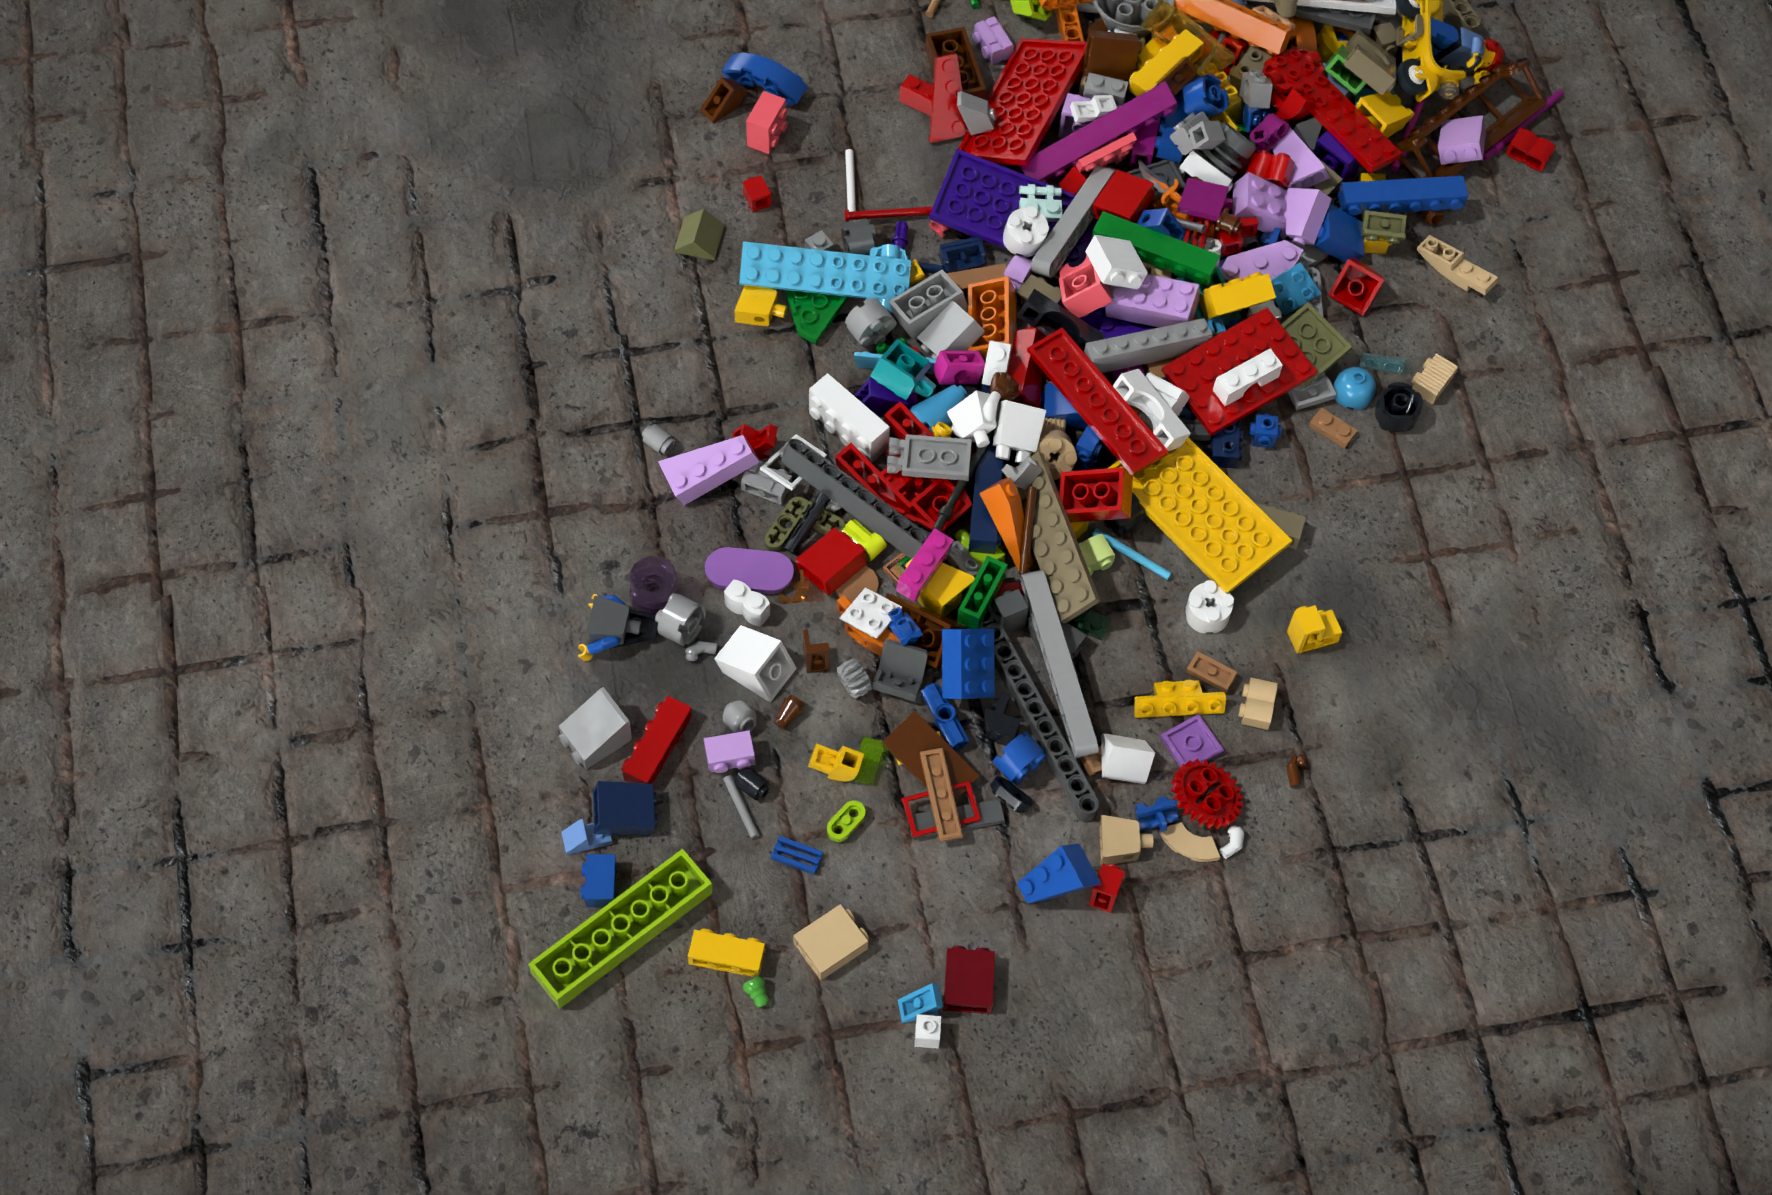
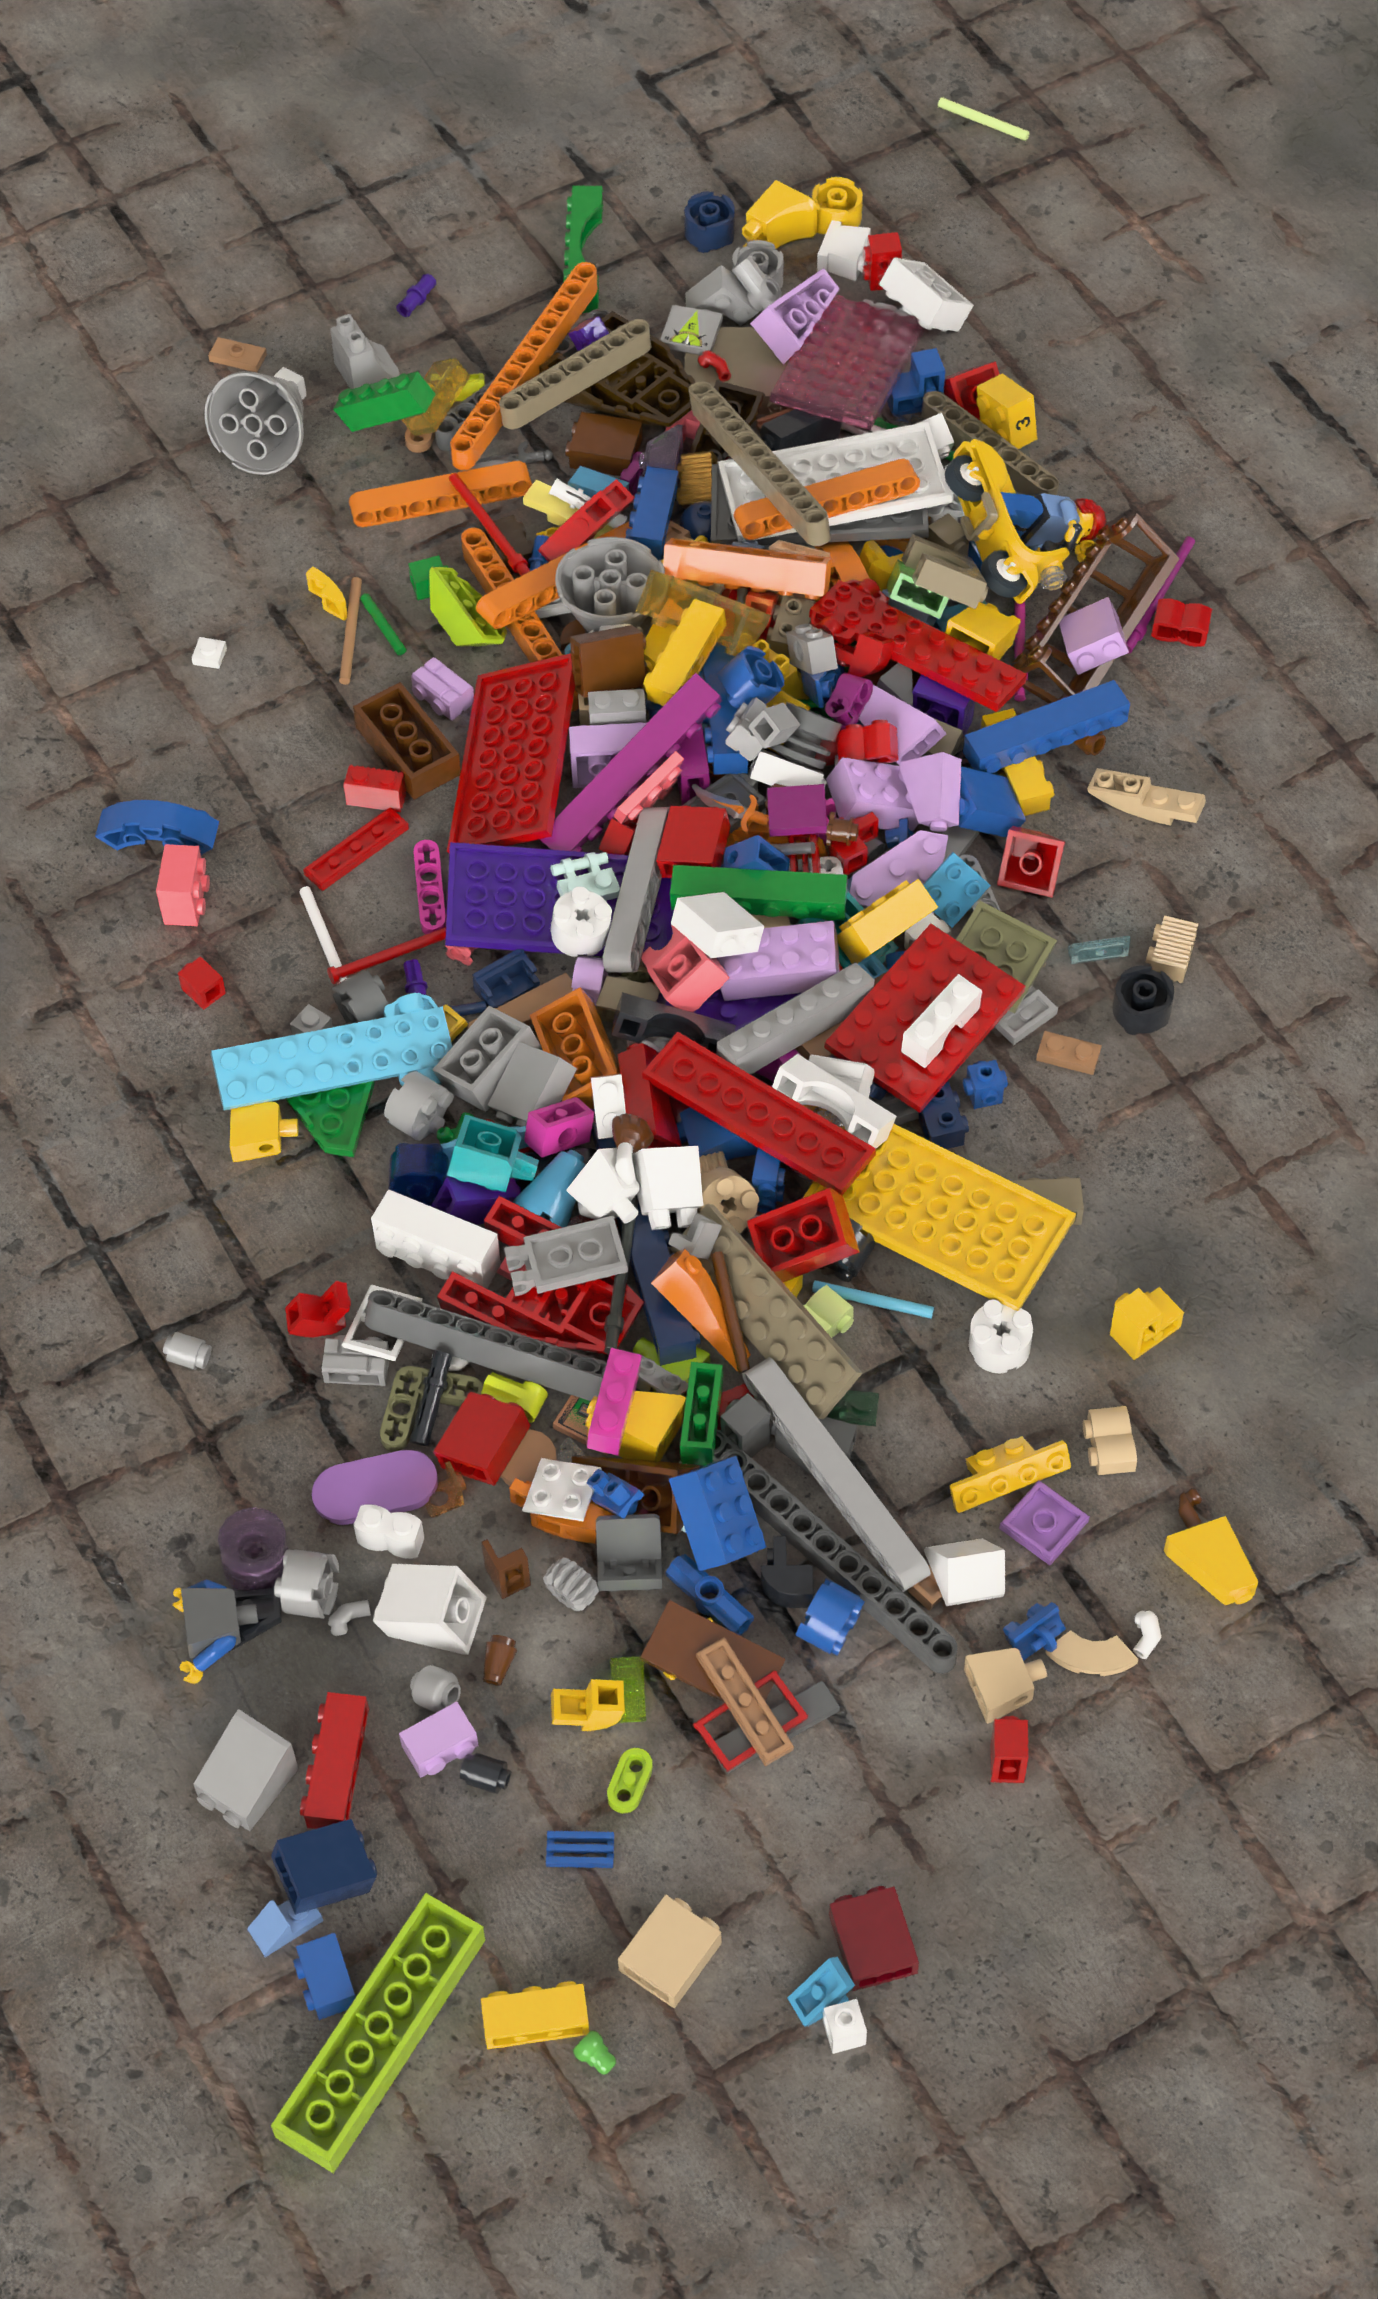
camera: 15 degrees left, 5 degrees down
lavender wedge [658,435,760,505] -> none
olive slope [674,209,725,260] -> none
reddish brown slope [700,77,748,123] -> none
light grey bar [723,775,759,839] -> none
red wing [928,53,968,143] -> none
yellow plate [932,422,953,438] -> none
light grey slope [957,91,997,135] -> none
black plate [990,776,1033,813] -> none
blue wedge [1017,843,1101,904] -> none
white slope [1070,95,1117,123] -> none
reddish brown panel [1155,56,1199,96] -> none
red gear [1171,759,1244,829] -> none
medium nougat plate [1186,651,1237,693] -> none
dark azure cylinder [1333,367,1376,411] -> none
olive bracket [1361,210,1407,244] -> none
none -> red tile [303,807,409,892]
none -> clear blue brick [388,1143,450,1207]
none -> dark pink beam [413,840,446,934]
none -> yellow slope [1164,1516,1258,1605]

